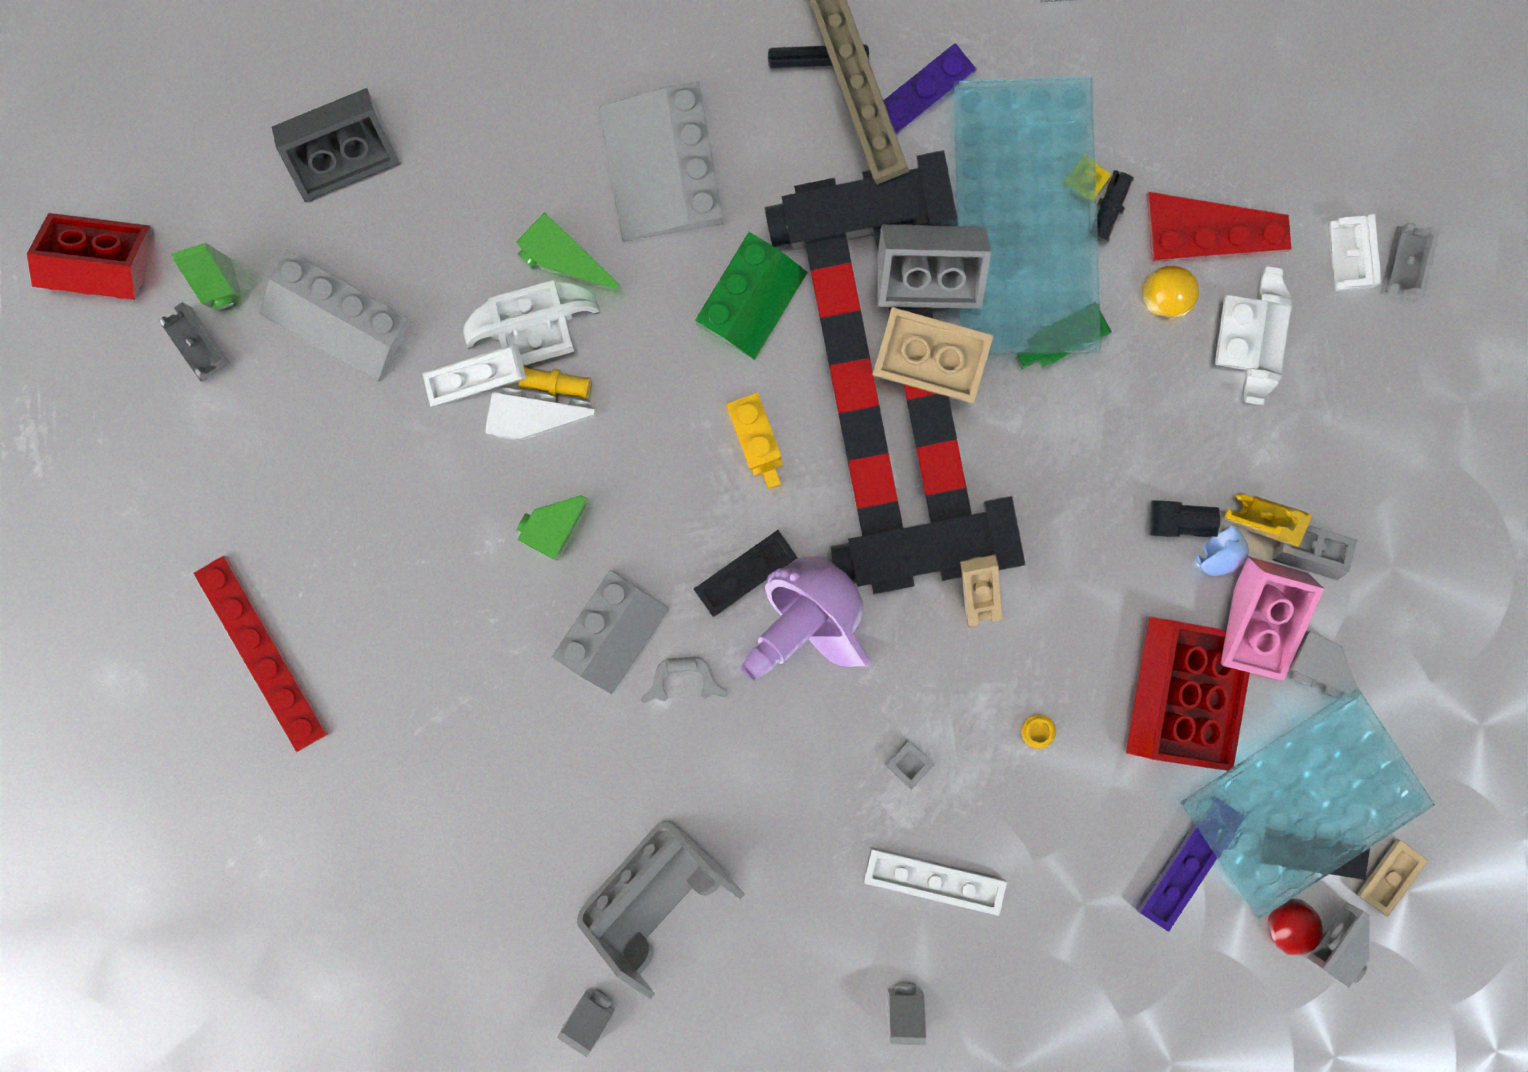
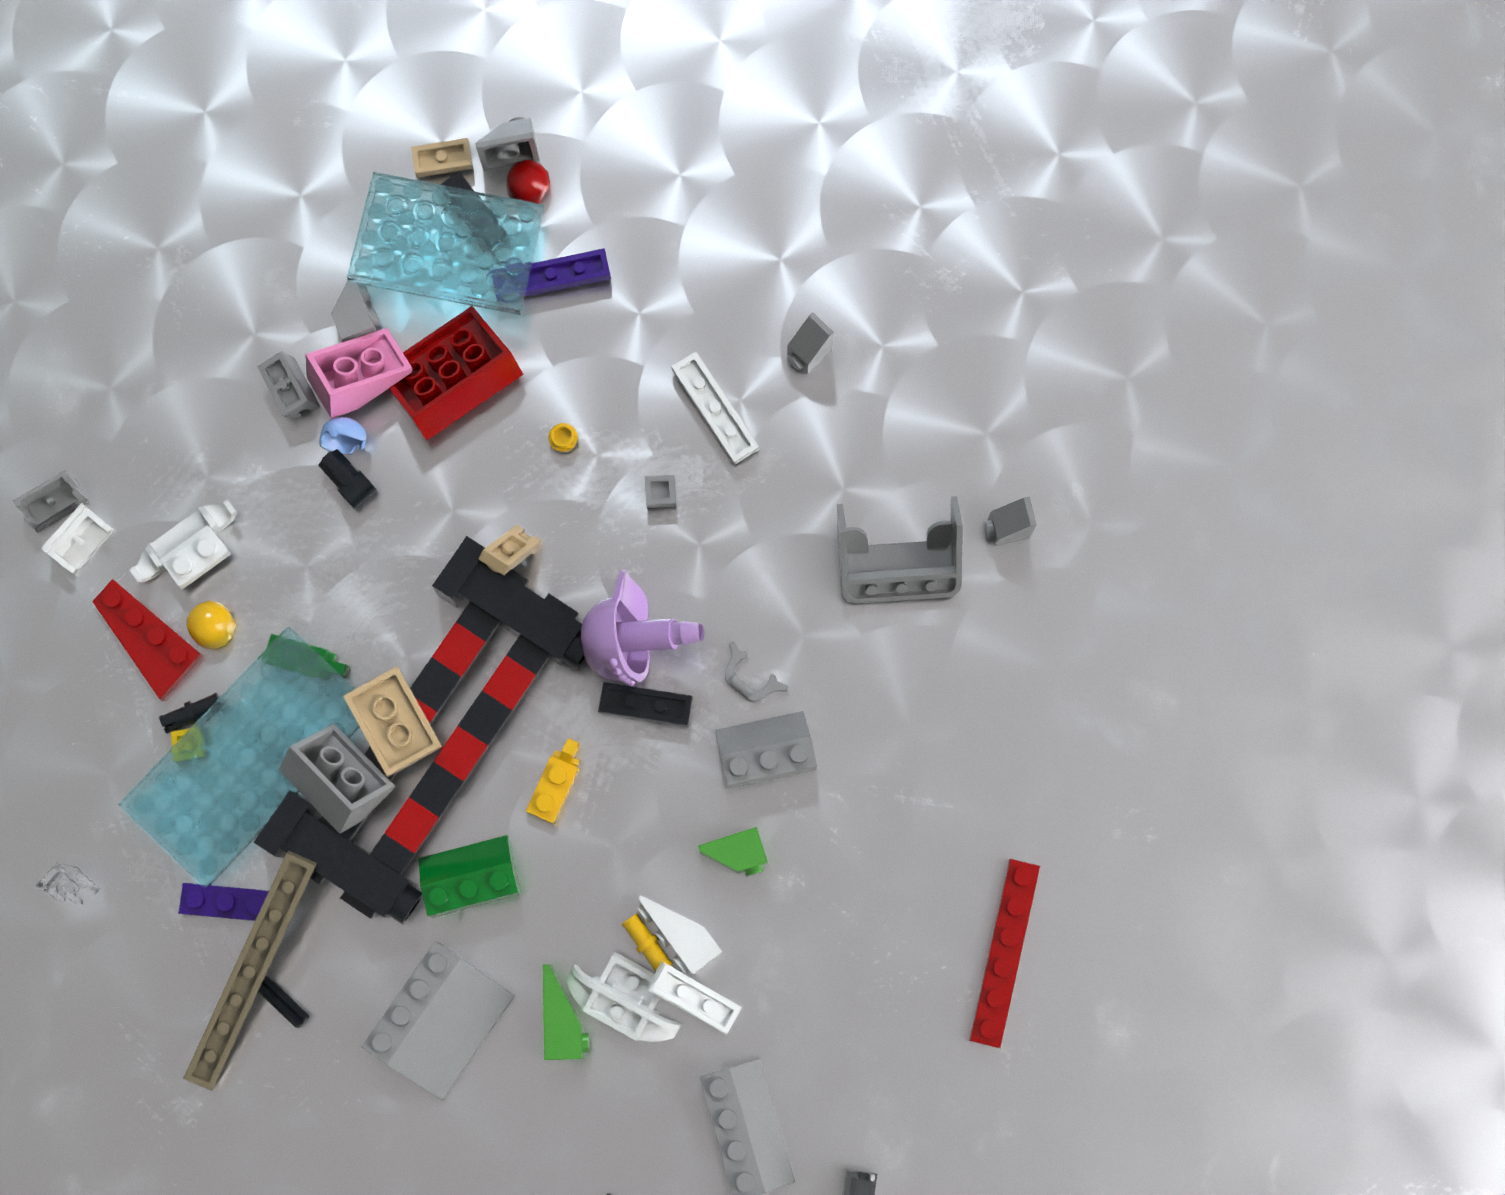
camera: 140 degrees left, 10 degrees down
yellow hinge [1224,493,1313,547] -> none

